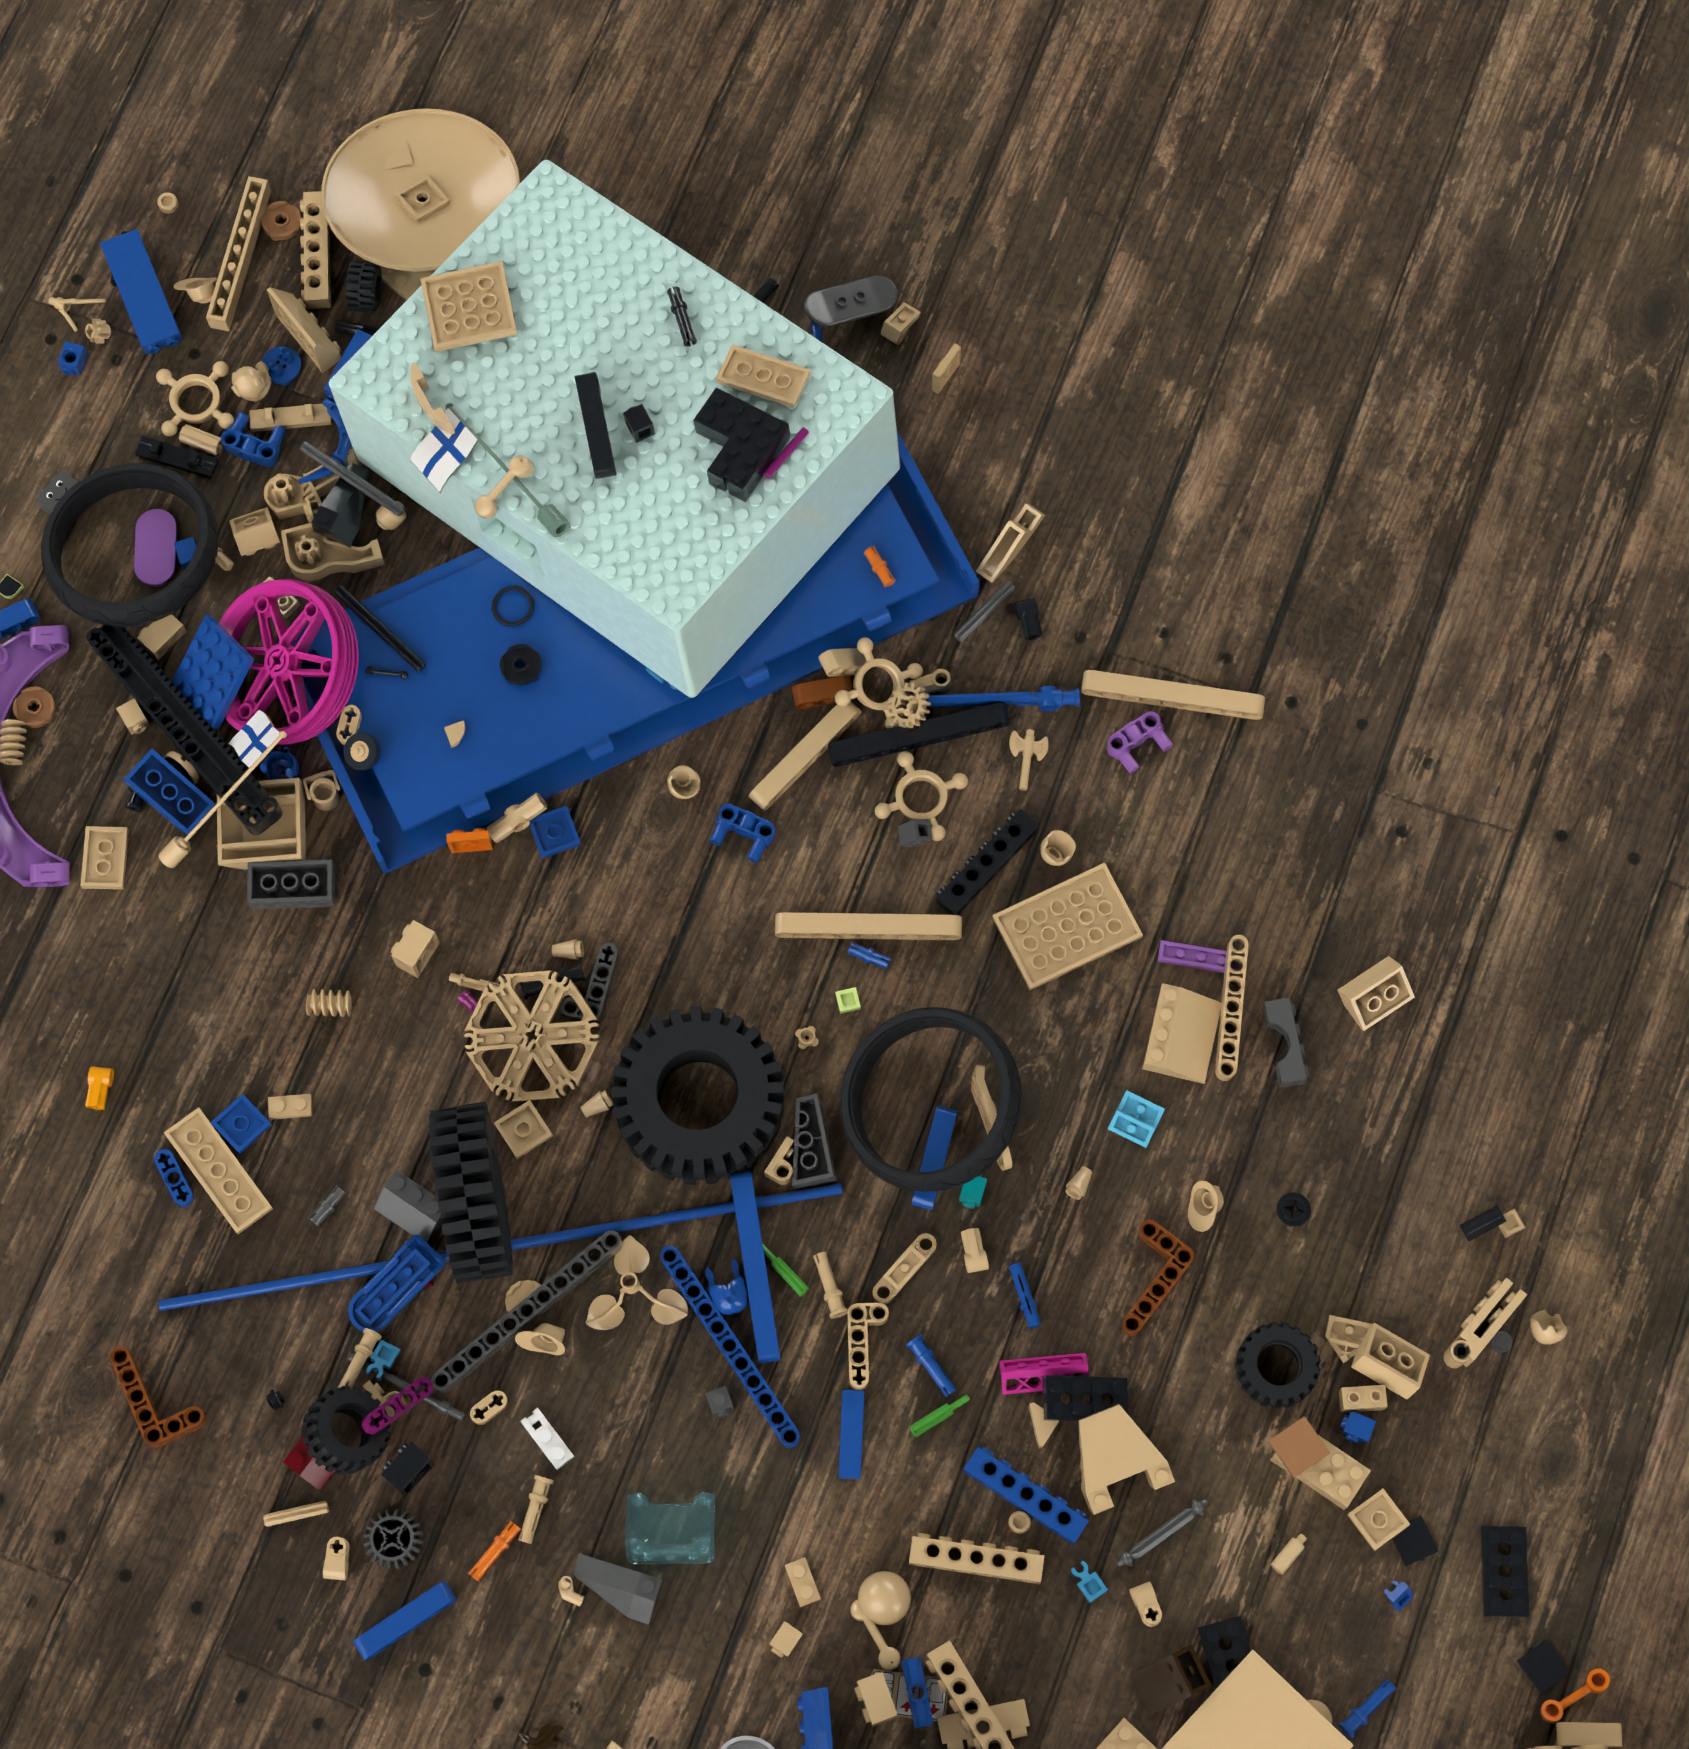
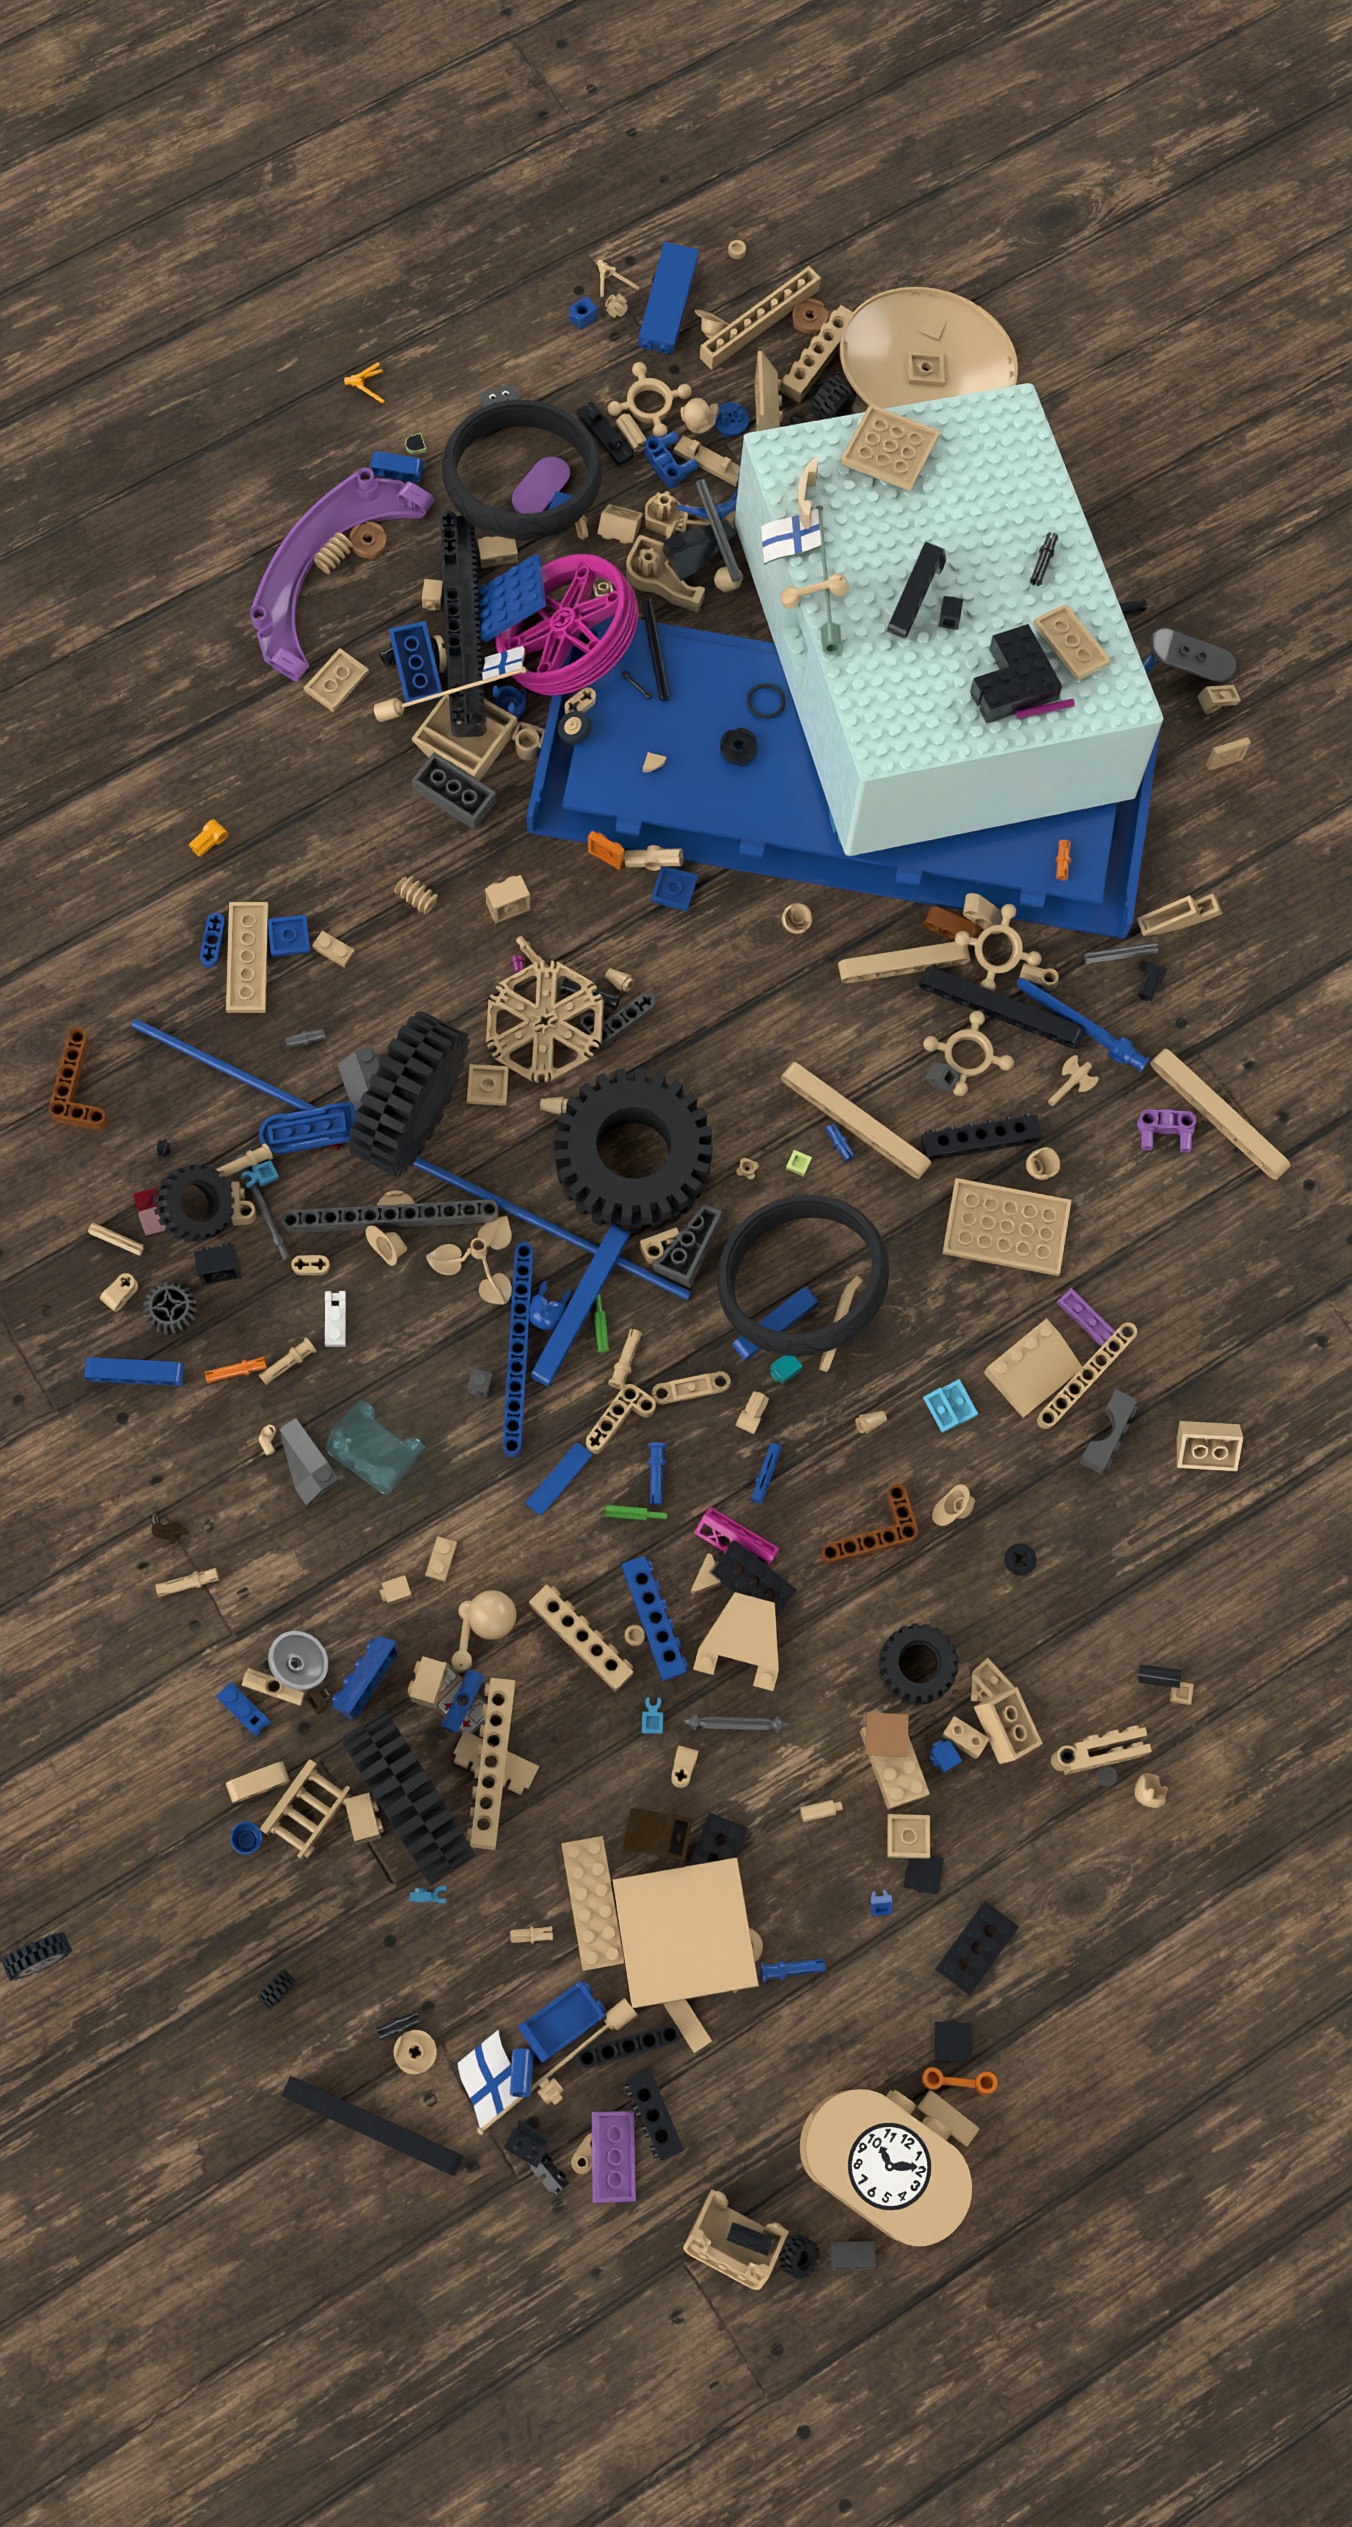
camera: 30 degrees right, 0 degrees up
magenta beam [362,1377,433,1434] -> none
blue piece [709,804,775,863] -> none
tan gear [887,683,931,728] -> none

